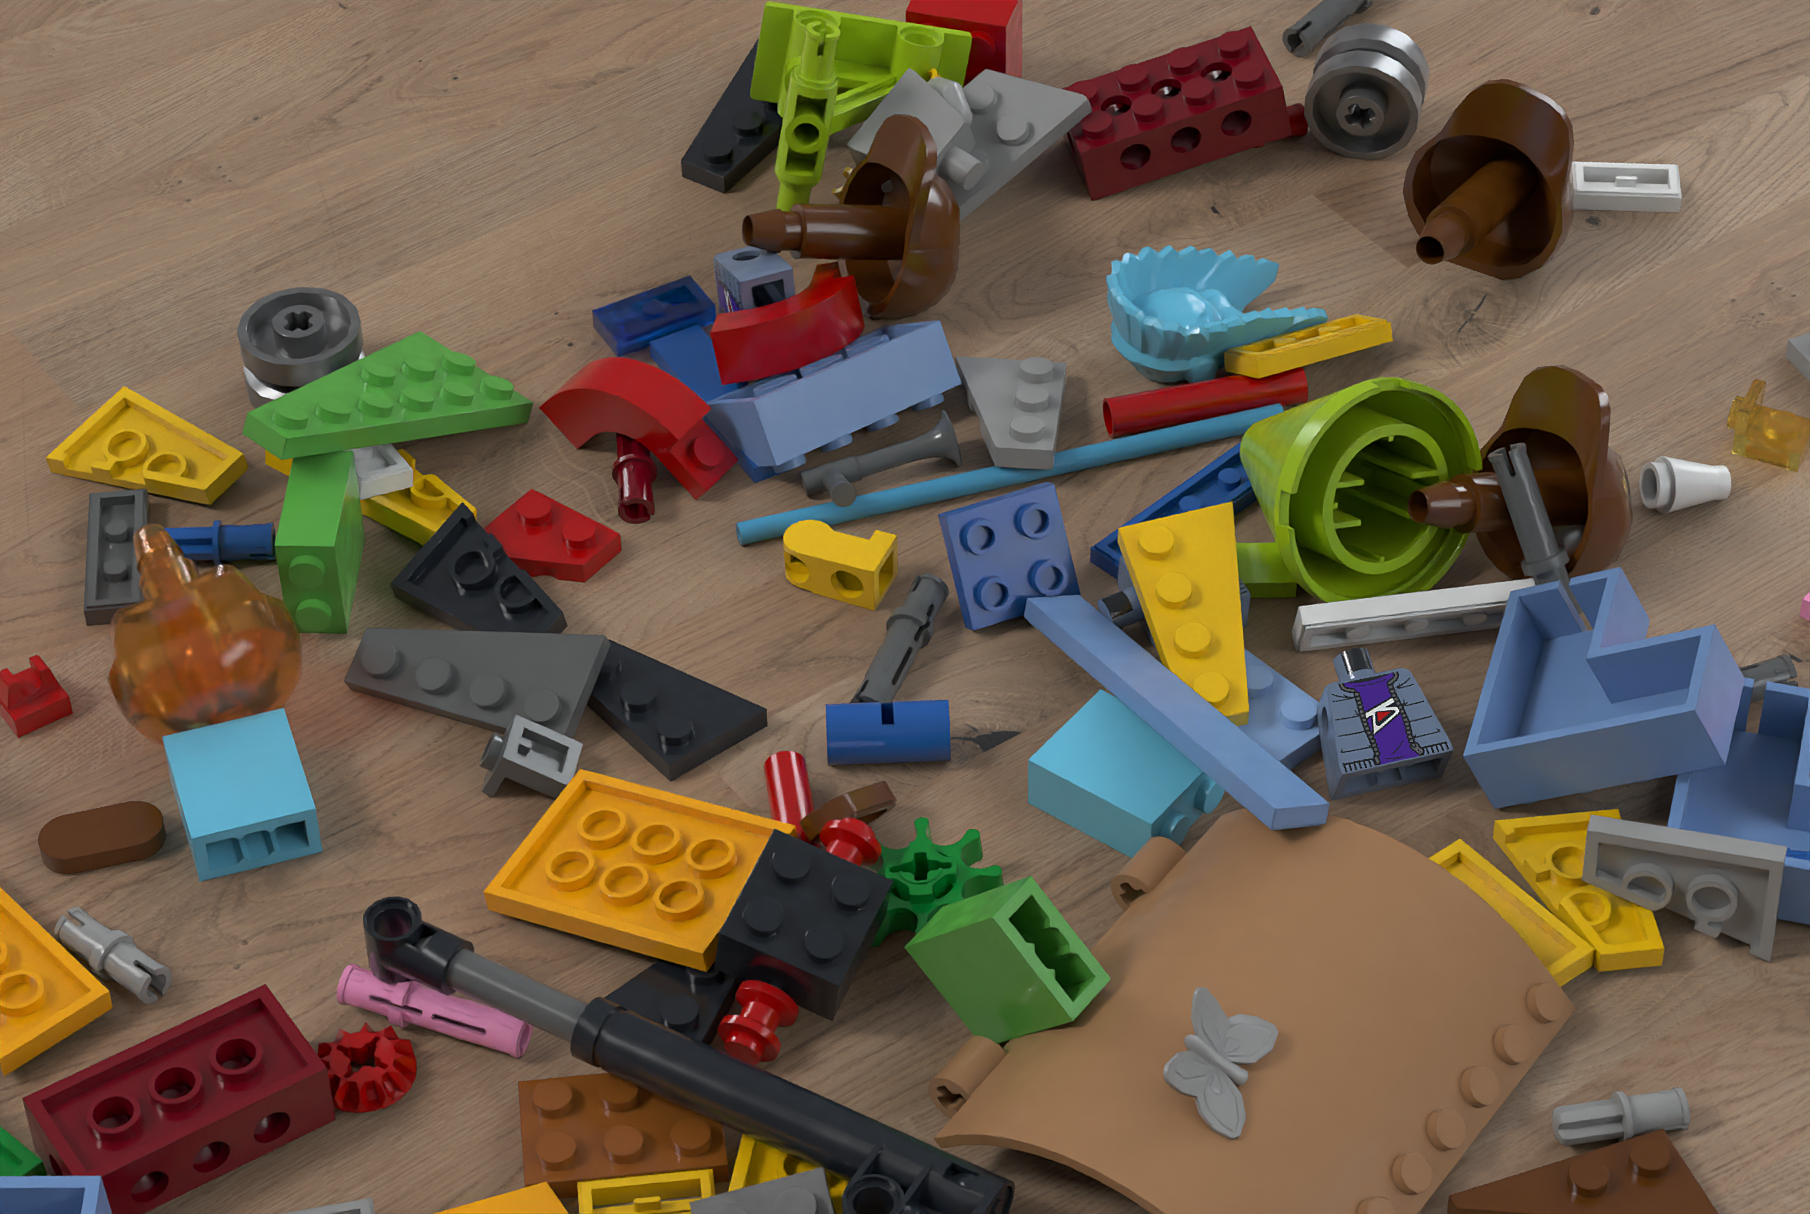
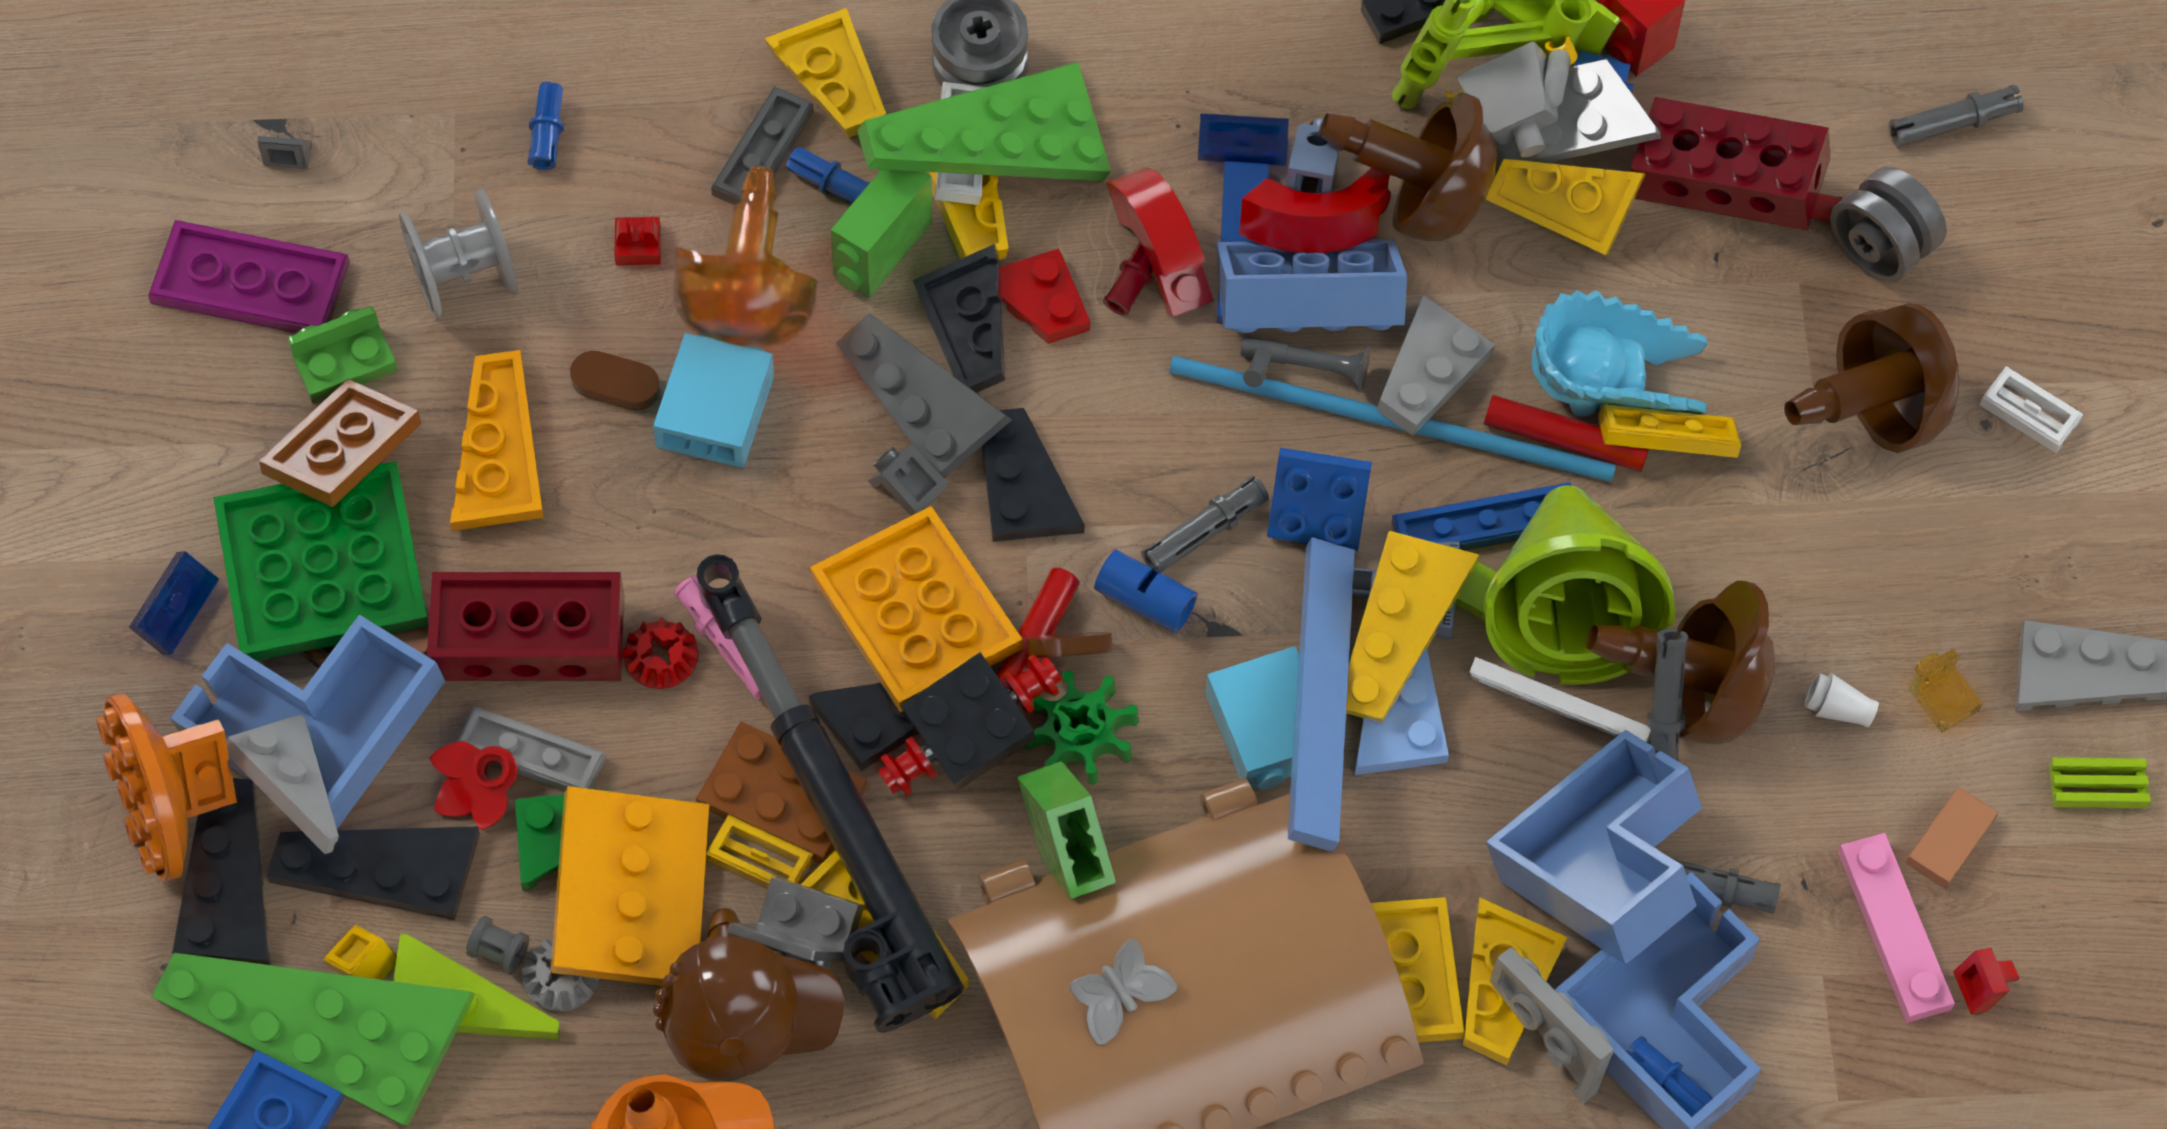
camera: 30 degrees right, 20 degrees up
light grey pin [54,907,172,1004] -> none
yellow leg [783,520,898,611] -> none
sand blue torso [1317,648,1454,801] -> none
none -> yellow wing [1485,159,1646,255]

